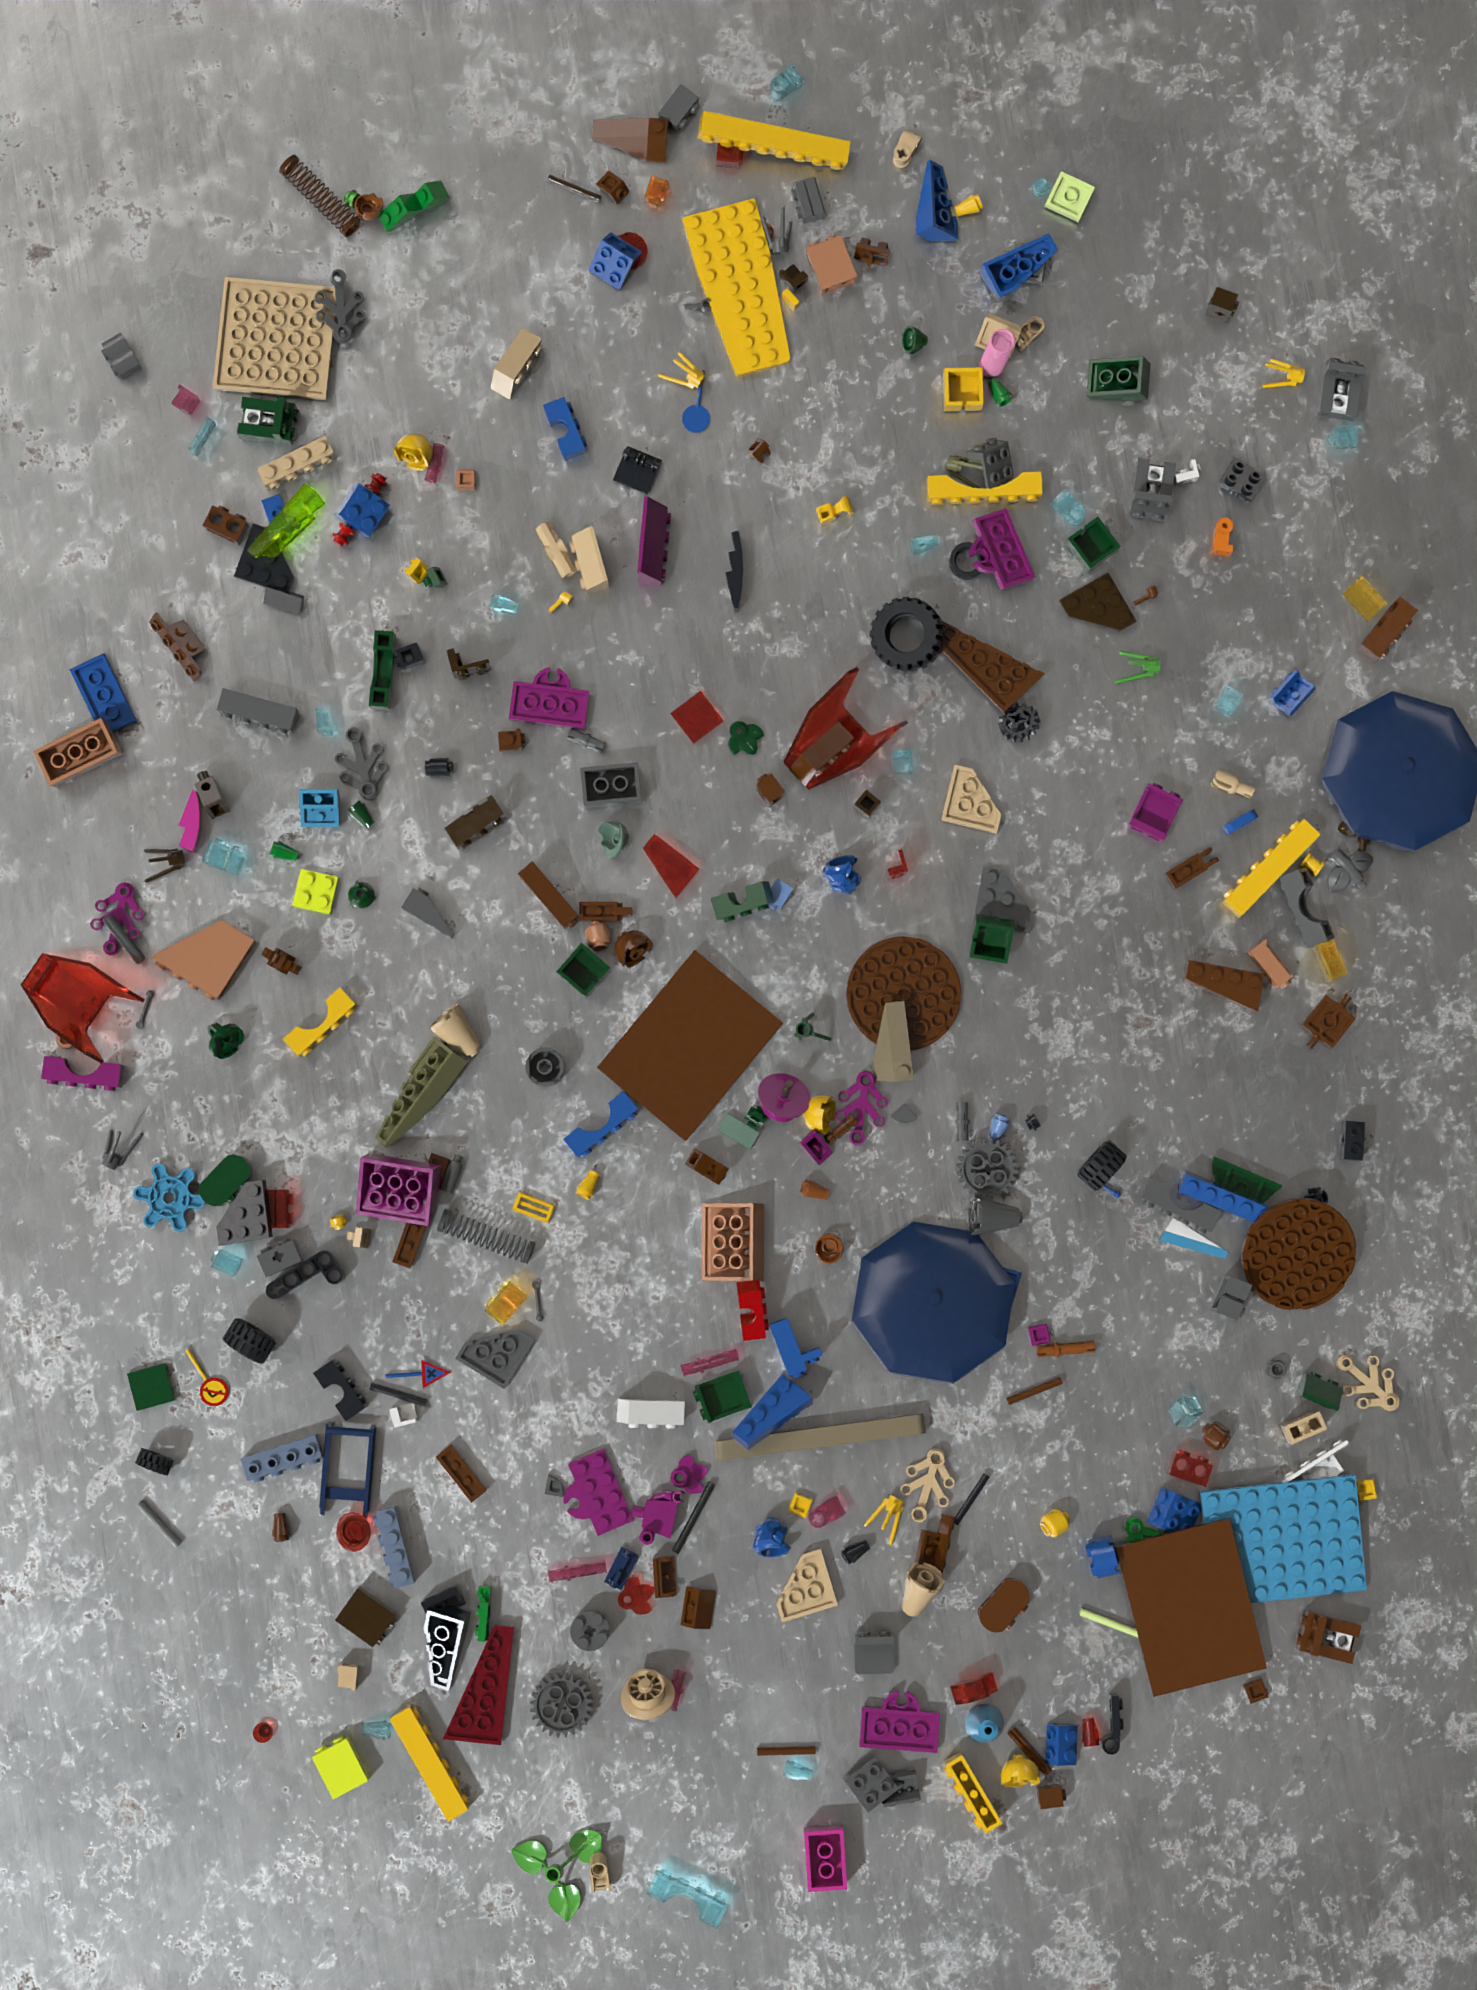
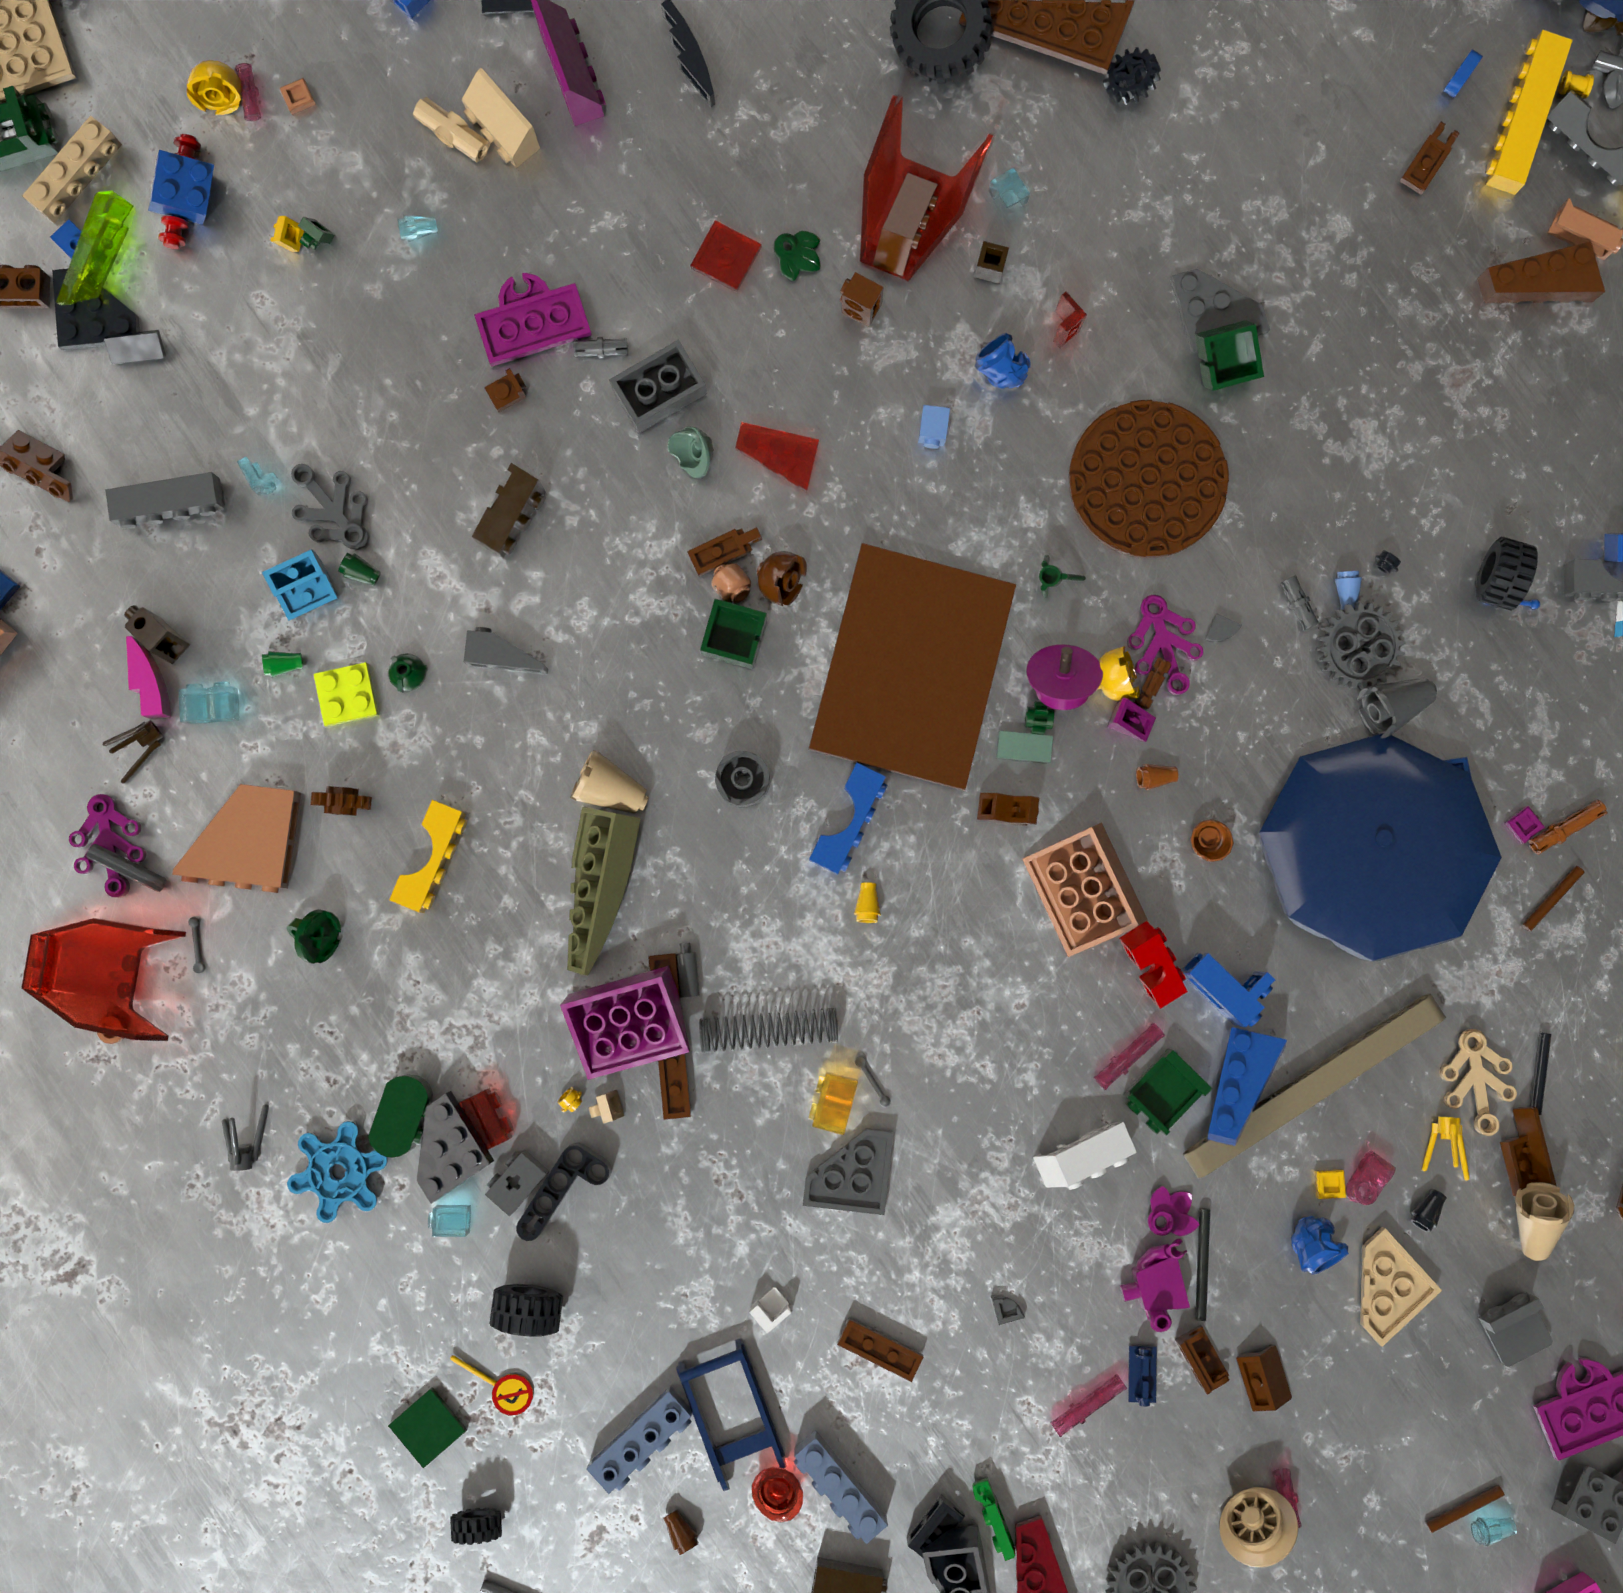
camera: 20 degrees left, 0 degrees up
magenta arch [41,1056,124,1091] -> none
black arch [313,1359,367,1421] -> none
dark green arch [369,630,396,711] -> none
black bar [369,1383,427,1406] -> none
piece [385,1360,451,1388] -> none
black brick [394,642,425,670] -> none
black brick [425,758,453,778] -> none
dark brown bracket [446,648,491,680] -> none
yellow tile [512,1192,555,1223] -> none
reddish brown slope [518,861,579,929] -> none
yellow hand [548,592,573,613] -> none
magenta plate [563,1448,634,1536] -> none
dark grey brick [570,1610,610,1651] -> none
clear red plate [618,1576,655,1615] -> none
dark green arch [711,881,775,923] -> none
dark tan wedge [873,1001,914,1082] -> none
tan plate [941,764,1001,834] -> none
magenta panel [1127,783,1183,843] -> none
tan arm [1211,769,1255,799] -> none

